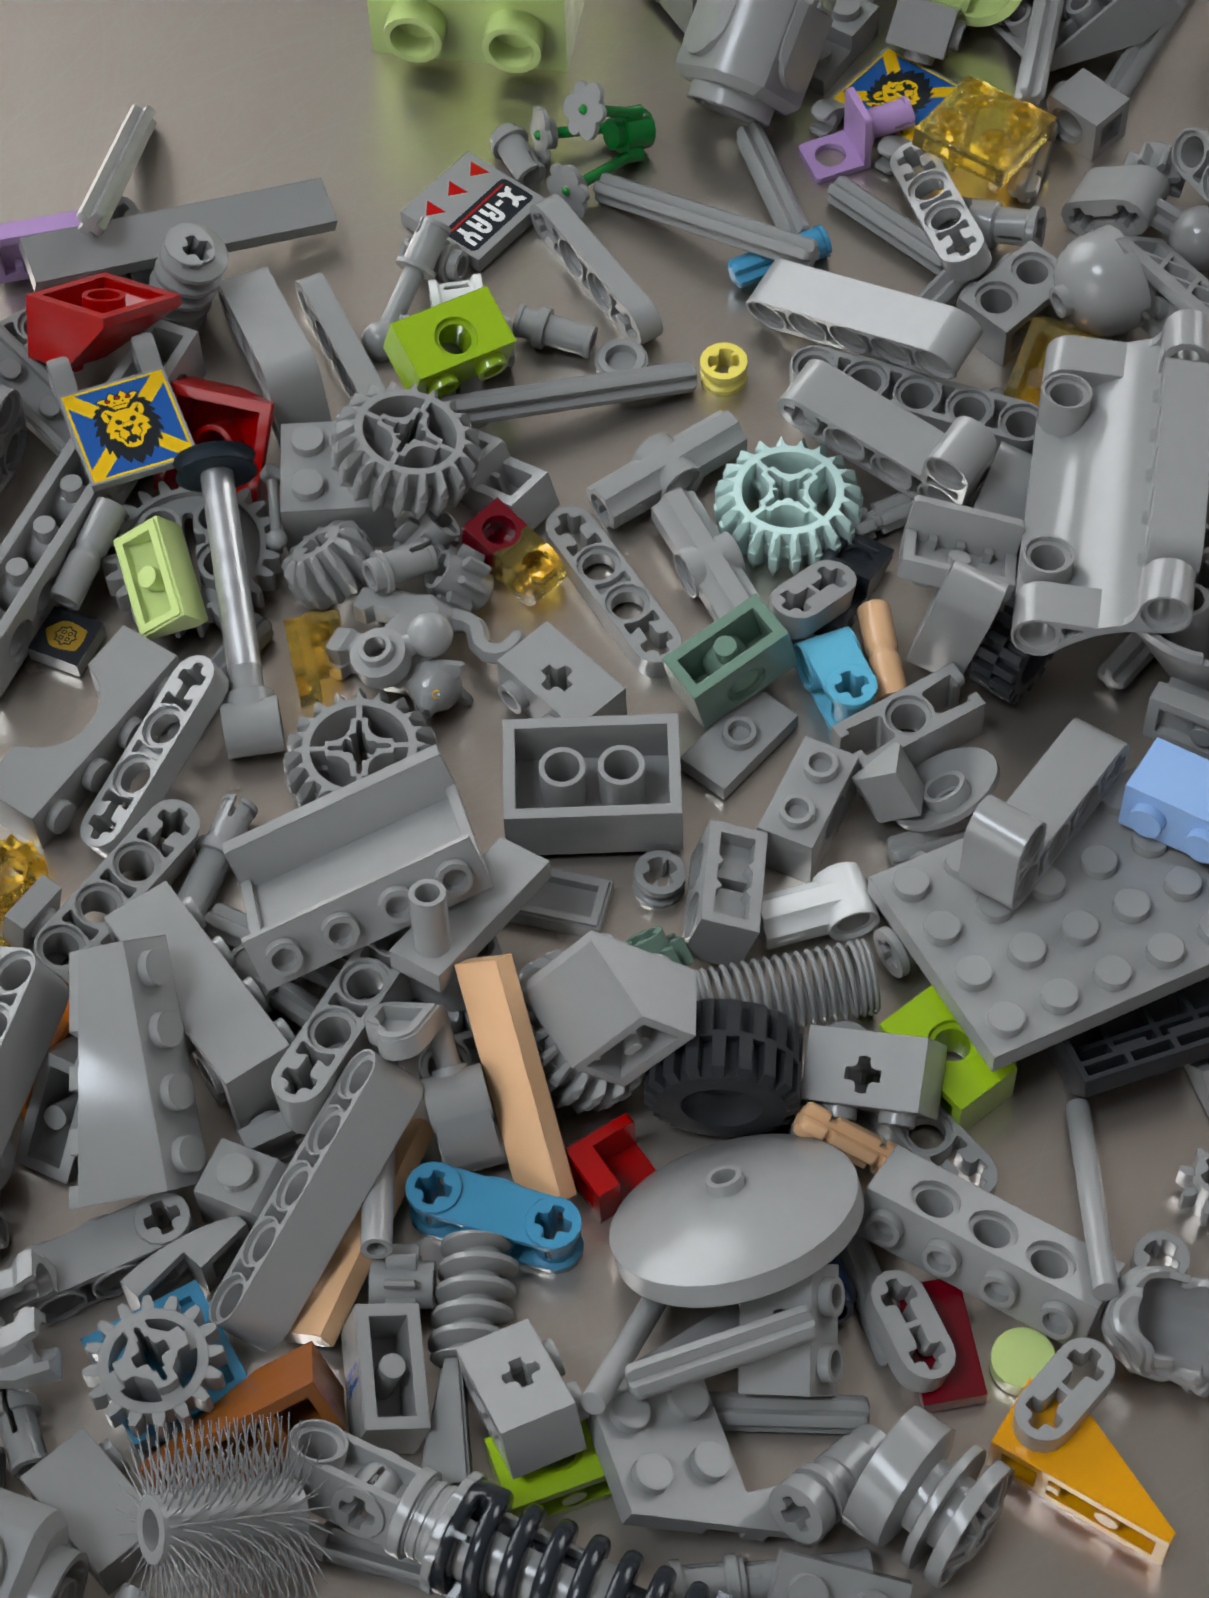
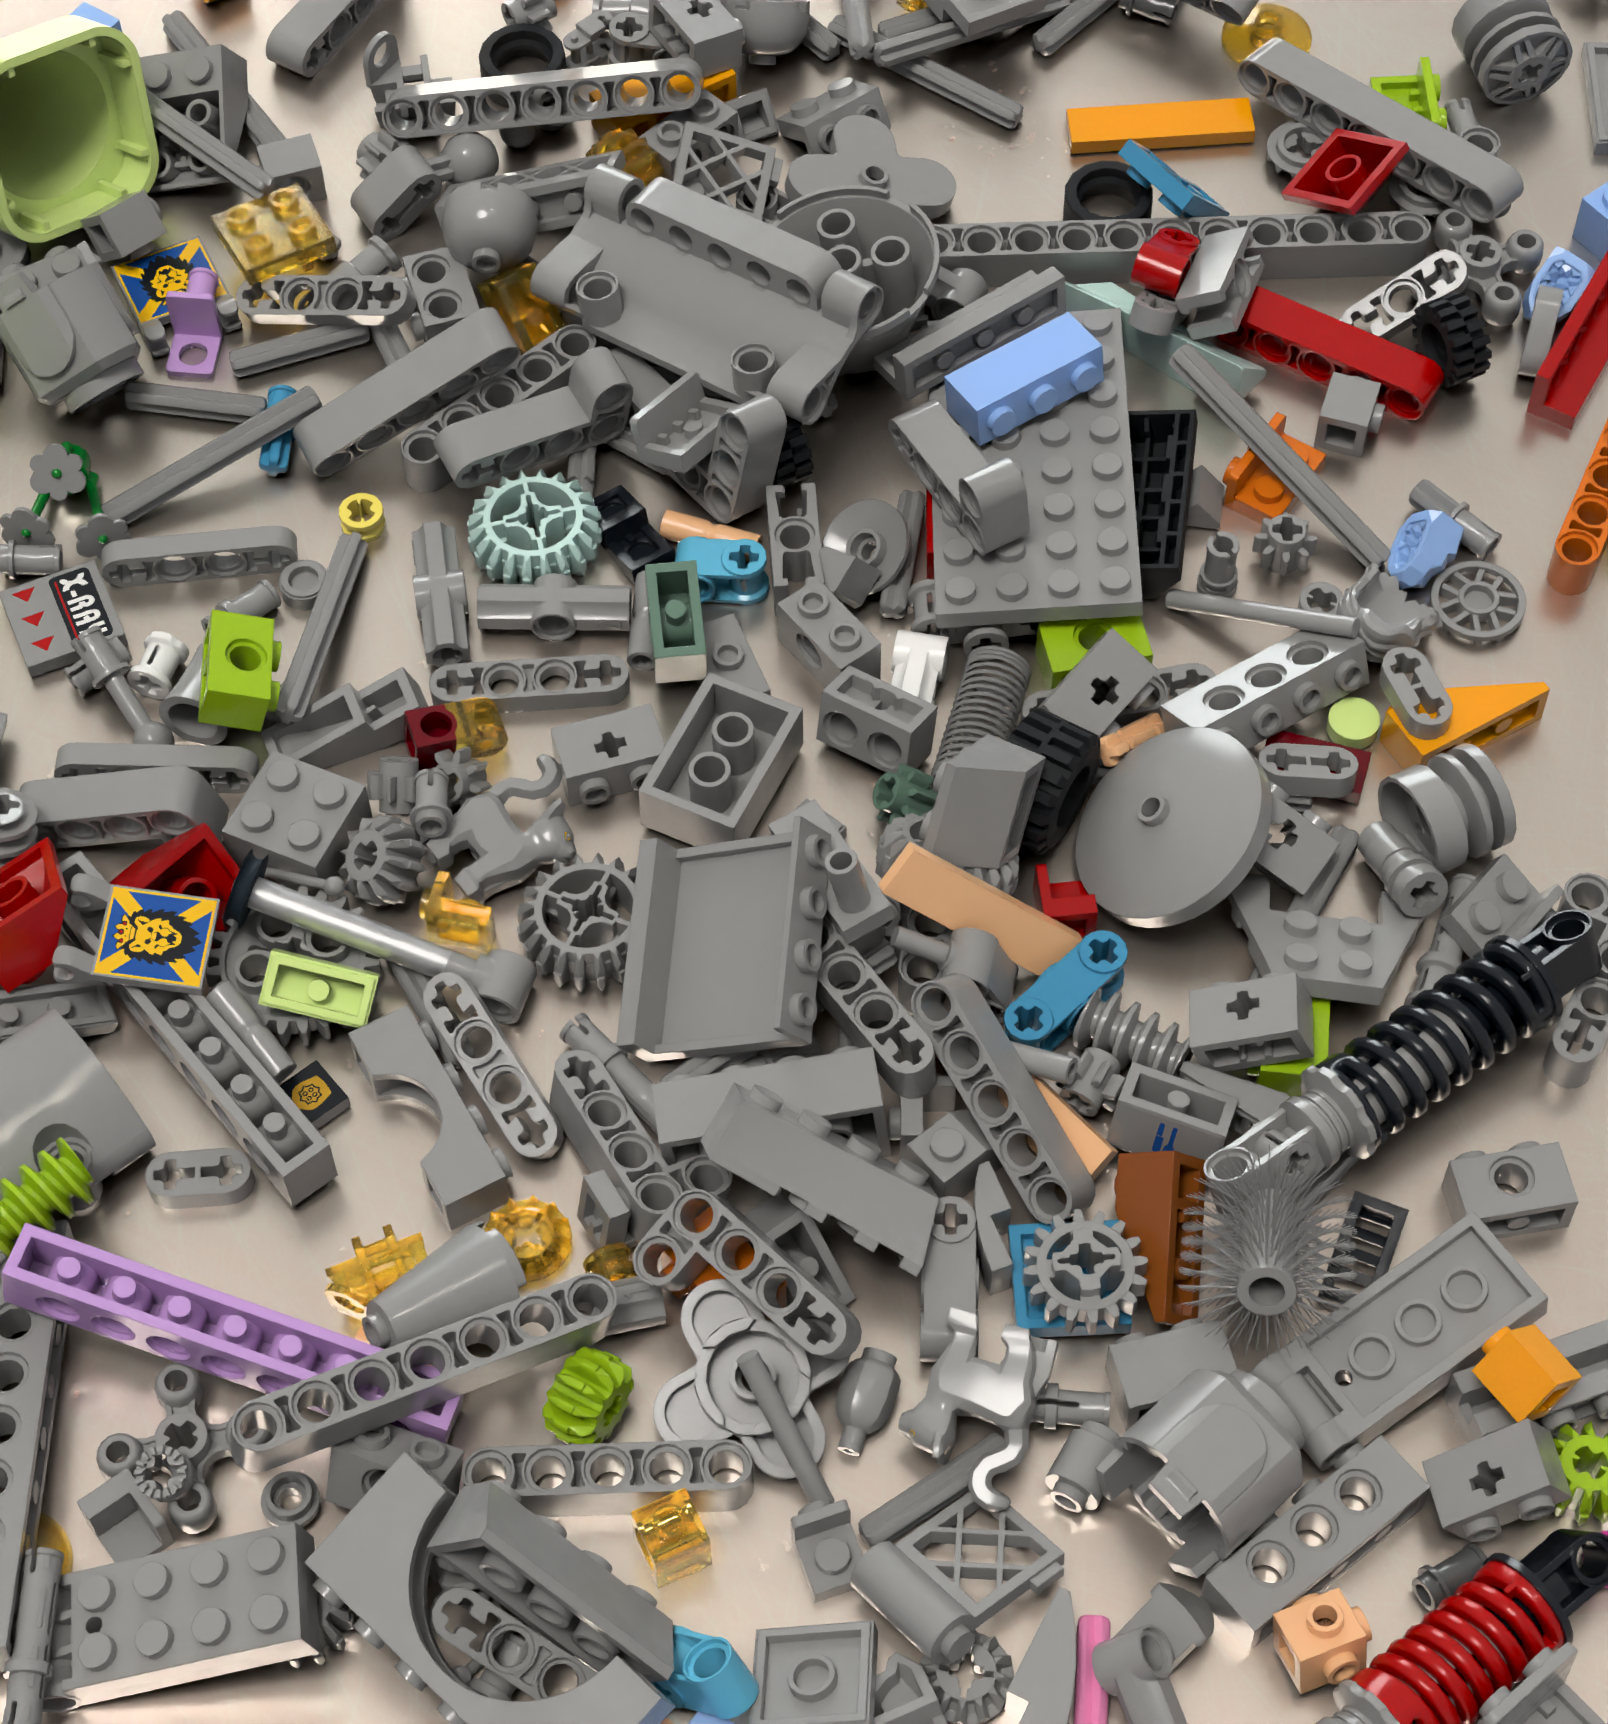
camera: 65 degrees left, 0 degrees up
light grey gear [329,381,481,520] -> none
light grey plate [350,611,453,689] -> none
light grey tile [363,1001,445,1061] -> none
light grey bar [580,1296,667,1415] -> none
light grey axle [625,1305,817,1401] -> none
light grey bush [632,850,686,909] -> none
light grey beam [768,560,857,639] -> none
none -> light grey pin [1197,531,1240,598]

